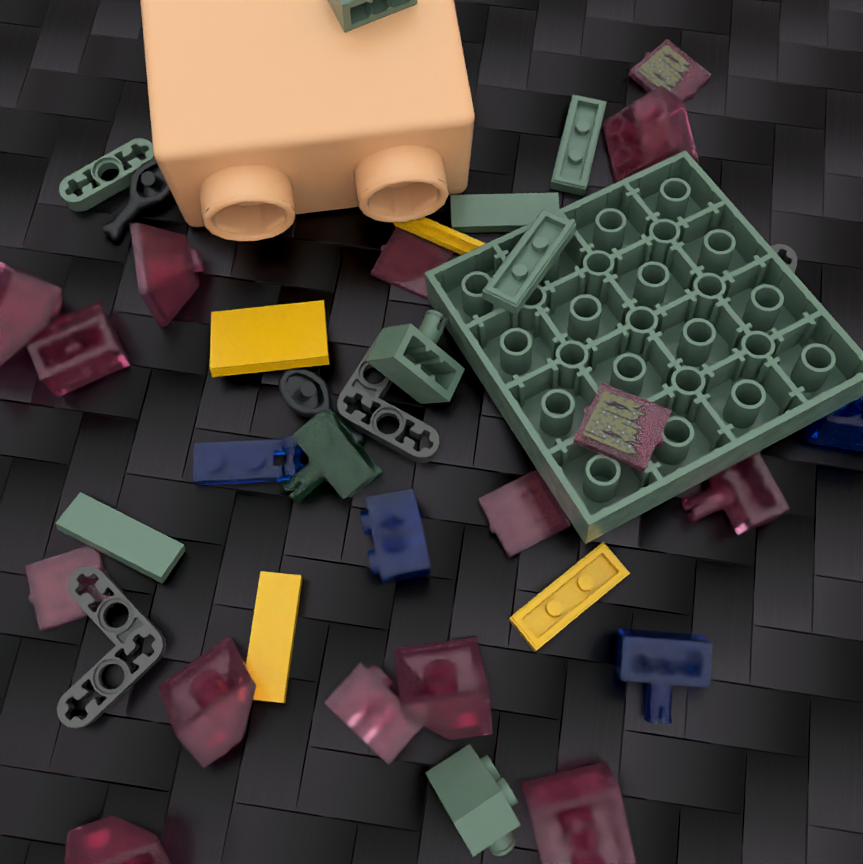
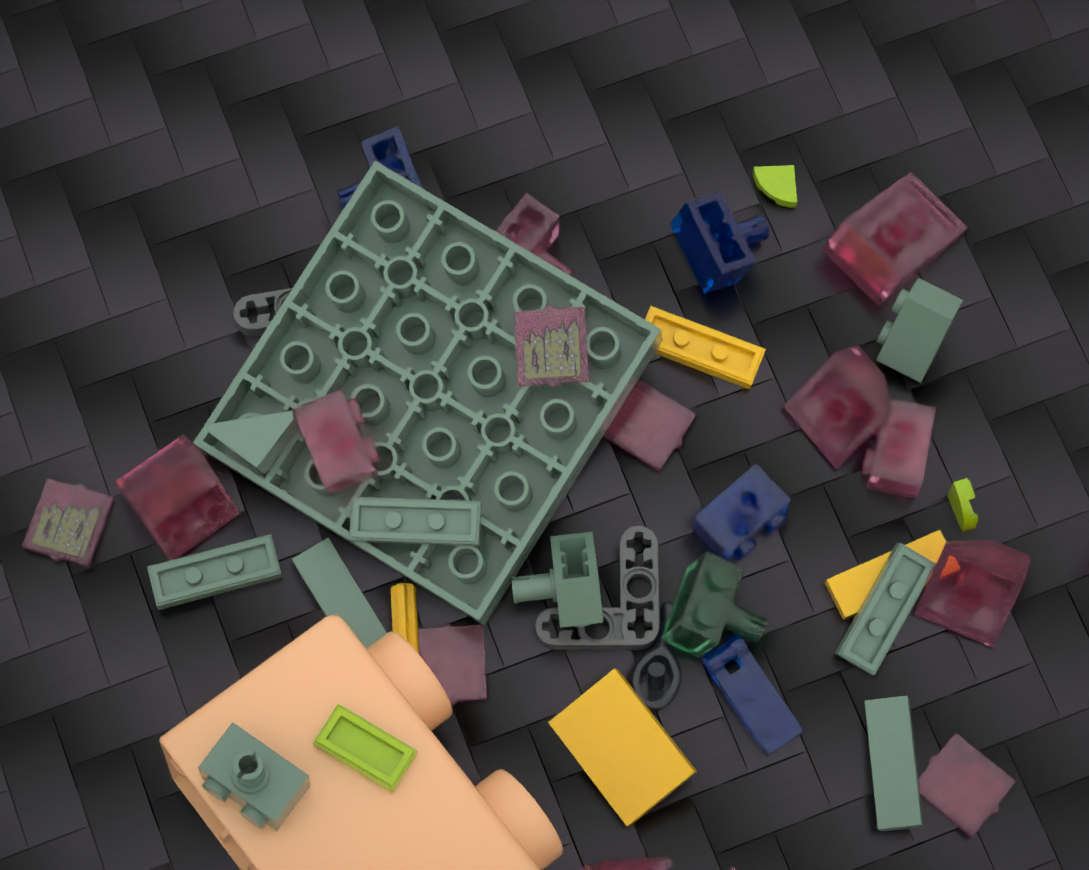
camera: 120 degrees left, 0 degrees up
dark grey beam [57,566,167,728] -> none
none -> sand green slope [208,410,301,475]
none -> clear pink brick [293,389,381,495]
none -> lime tile [313,704,417,793]
none -> lime tile [753,165,797,208]
none -> sand green tile [834,543,936,676]
none -> lime tile [947,478,978,533]

